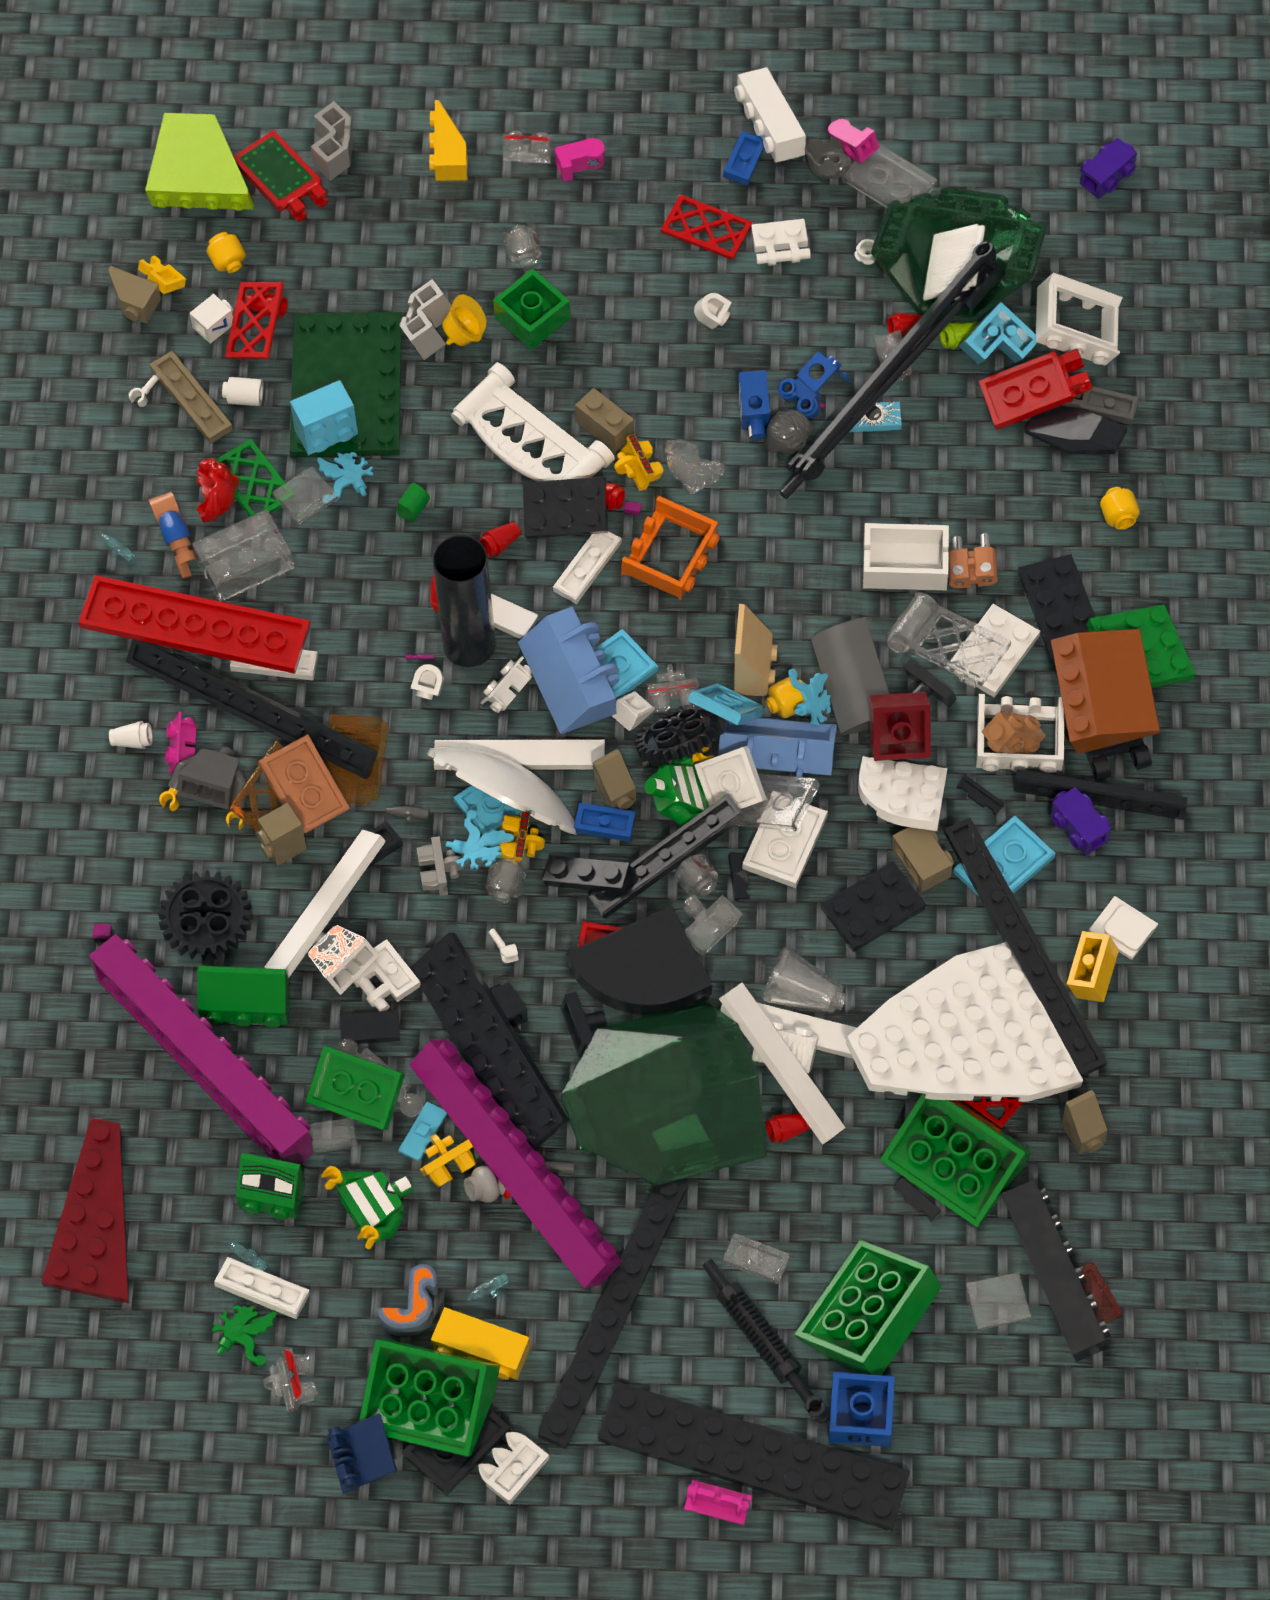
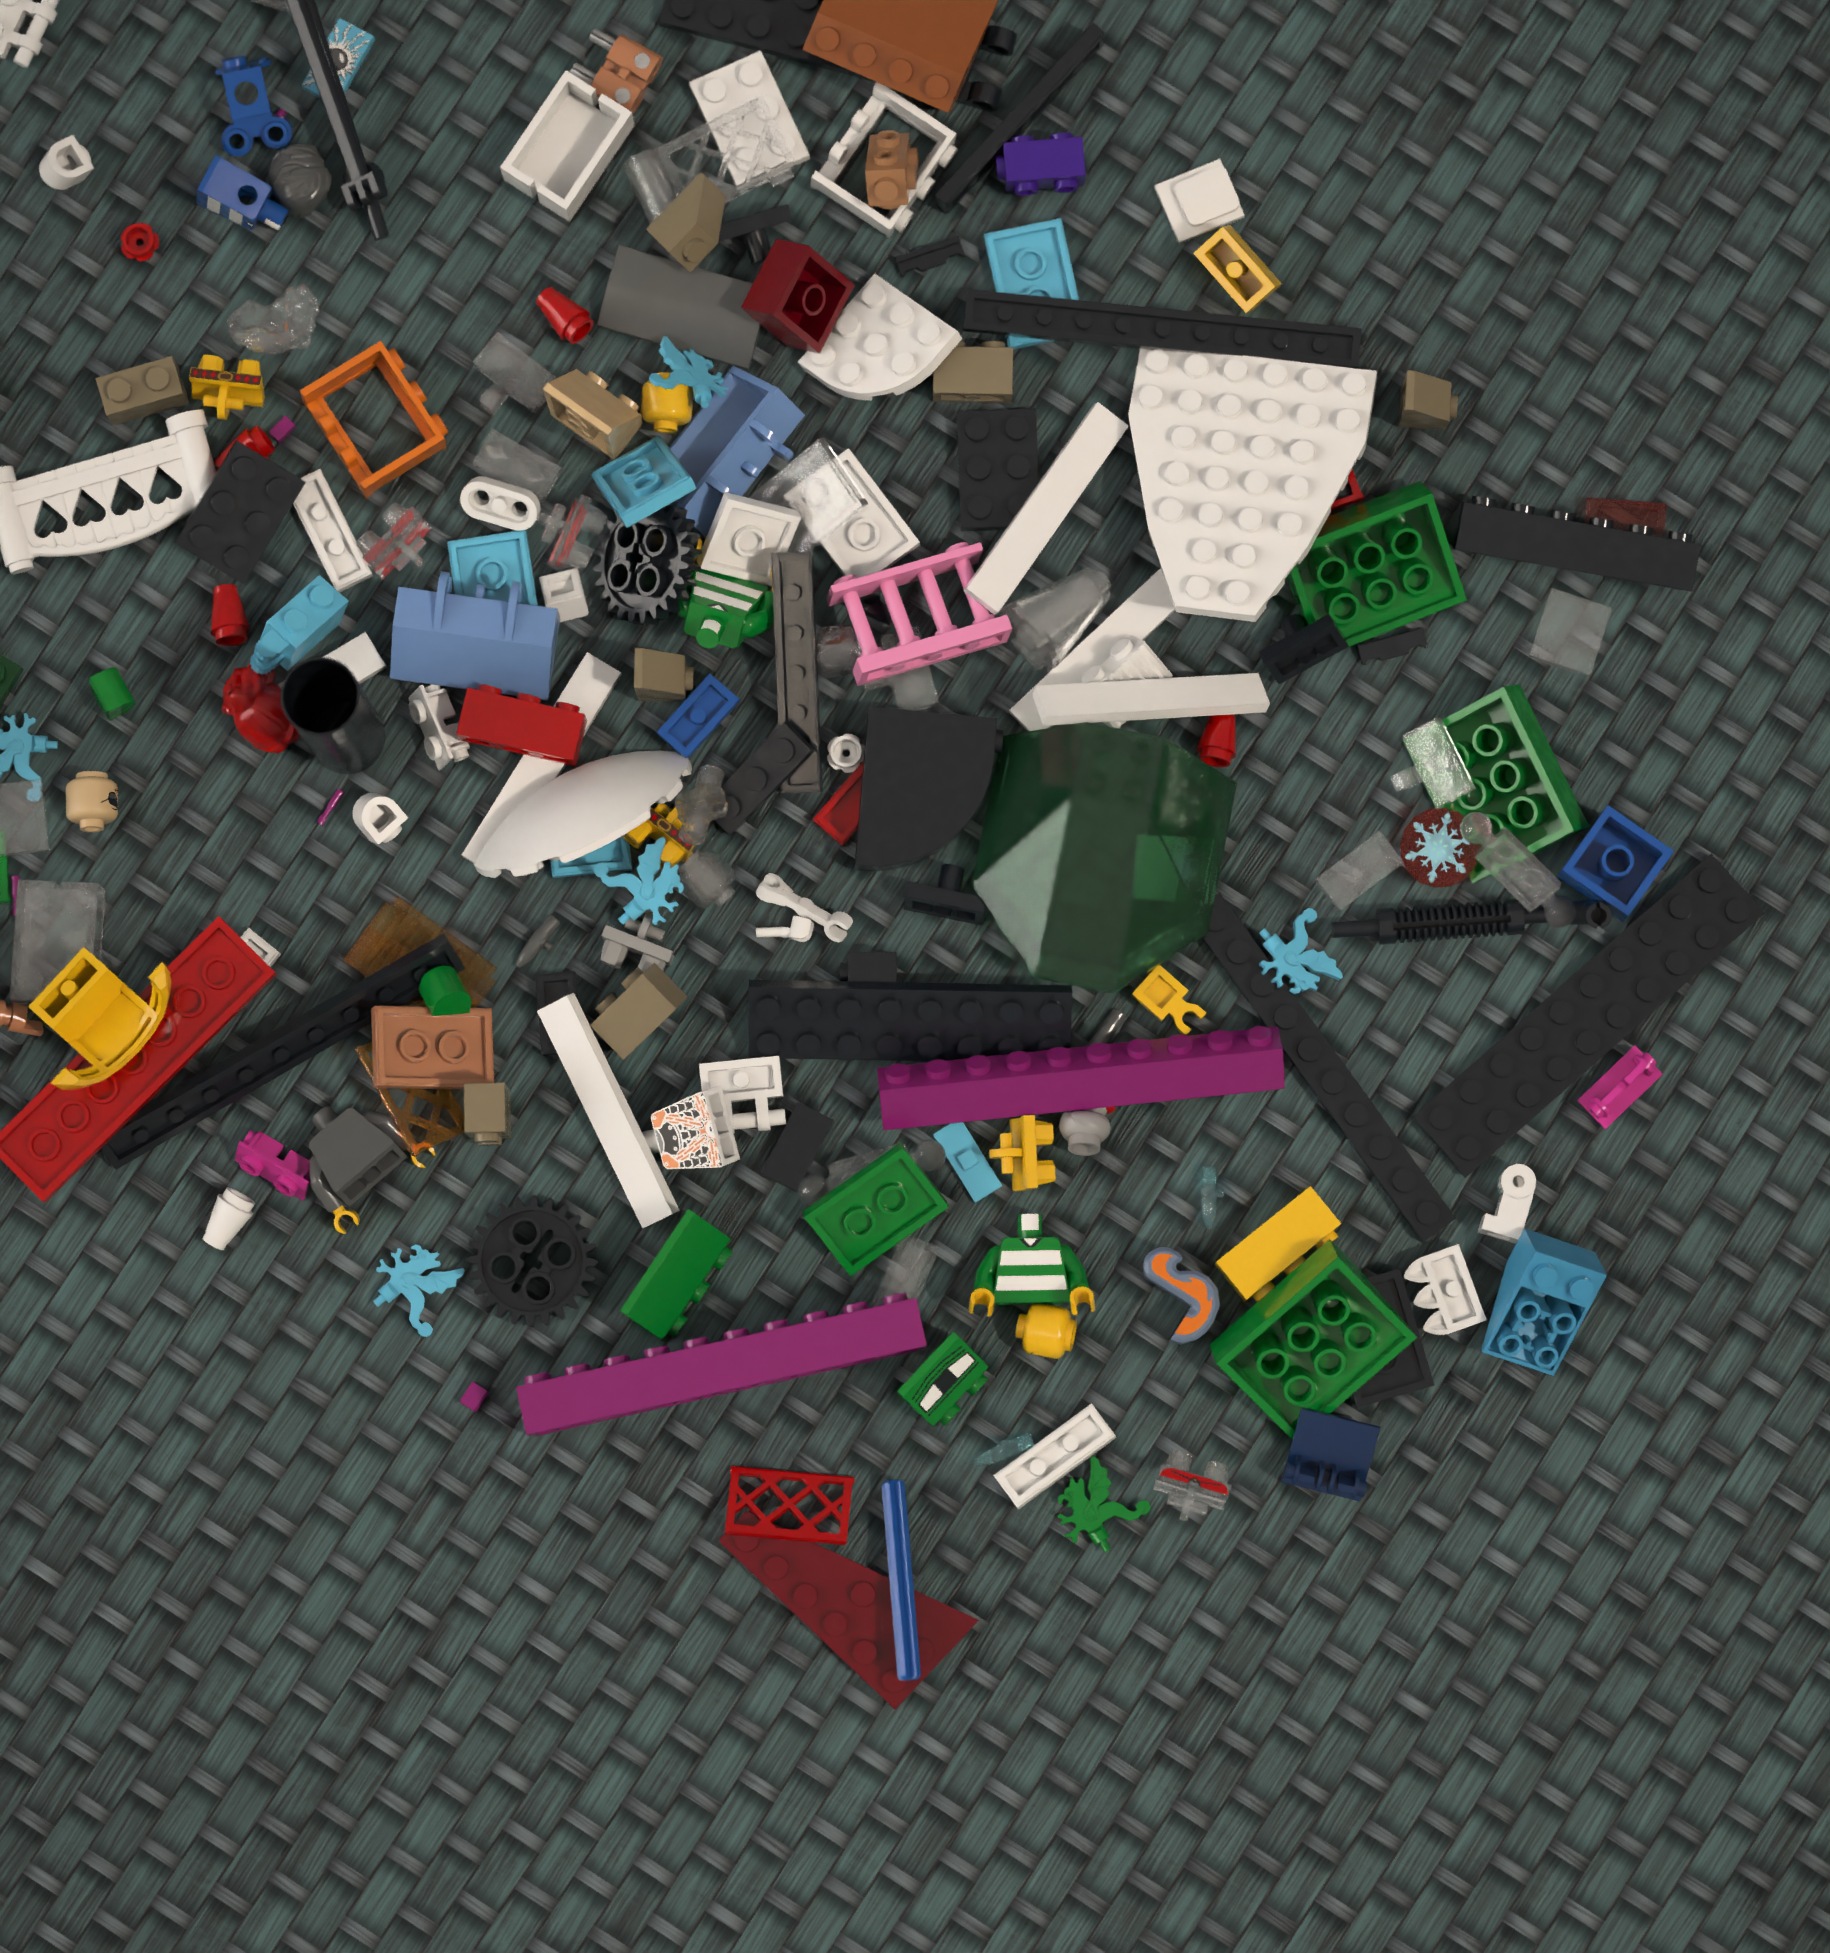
camera: 60 degrees left, 20 degrees up
none -> yellow piece [28,947,171,1090]
none -> tan head [66,771,118,832]
none -> red plate [121,223,160,262]
none -> medium azure hinge [249,575,349,675]
none -> clear hips [356,503,432,580]
none -> medium azure piece [373,1244,465,1337]
none -> green brick [418,965,472,1016]
none -> red brick [456,684,587,767]
none -> white plate [460,476,541,531]
none -> clear plate [472,332,556,416]
none -> clear tile [472,429,562,504]
none -> red cone [536,287,594,344]
none -> dark tan brick [590,963,688,1060]
none -> dark tan slope [646,172,726,273]
none -> clear axle [674,765,729,845]
none -> red window [725,1466,855,1545]
none -> white piece [756,873,853,942]
none -> bright pink fence [826,542,1012,686]
none -> white plate [827,733,865,773]
none -> blue axle [882,1480,921,1681]
none -> white tile [963,402,1129,615]
none -> yellow head [1015,1303,1077,1359]
none -> yellow plate [1132,964,1206,1035]
none -> black tile [1259,614,1349,684]
none -> medium azure piece [1259,908,1343,994]
none -> clear plate [1390,717,1476,807]
none -> clear red tile [1400,808,1481,888]
none -> clear plate [1460,812,1576,927]
none -> white leg [1478,1164,1536,1244]
none -> dark azure slope [1481,1228,1607,1376]

